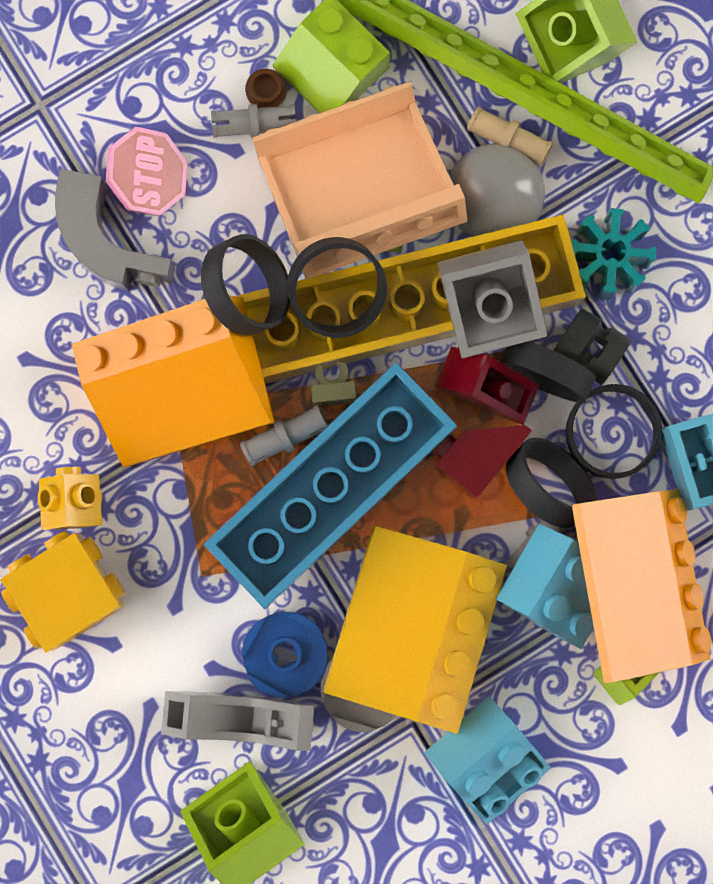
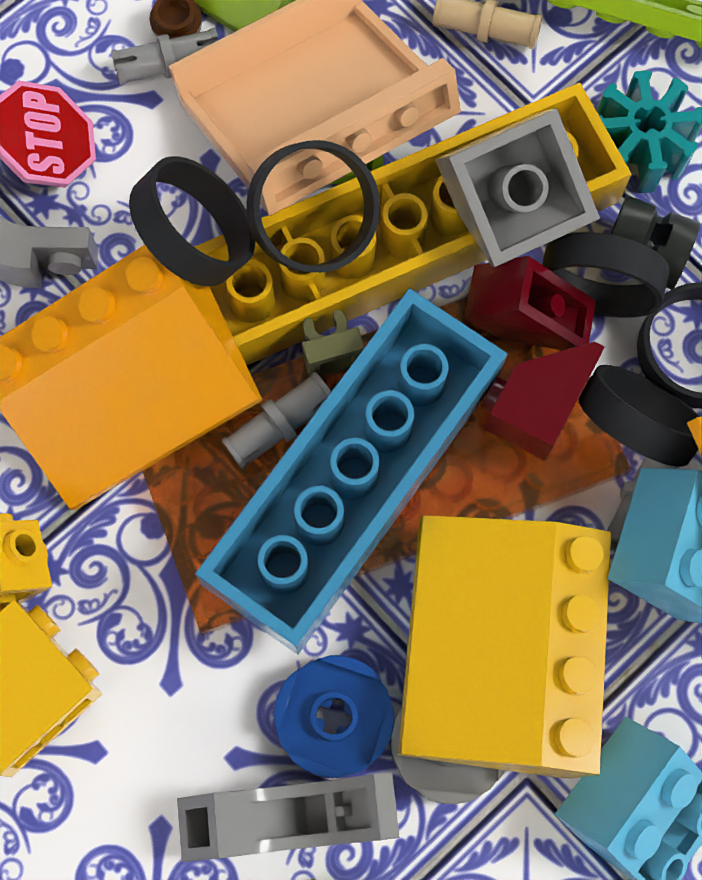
camera: 15 degrees left, 10 degrees down
light grey piece [449,143,545,237] -> none

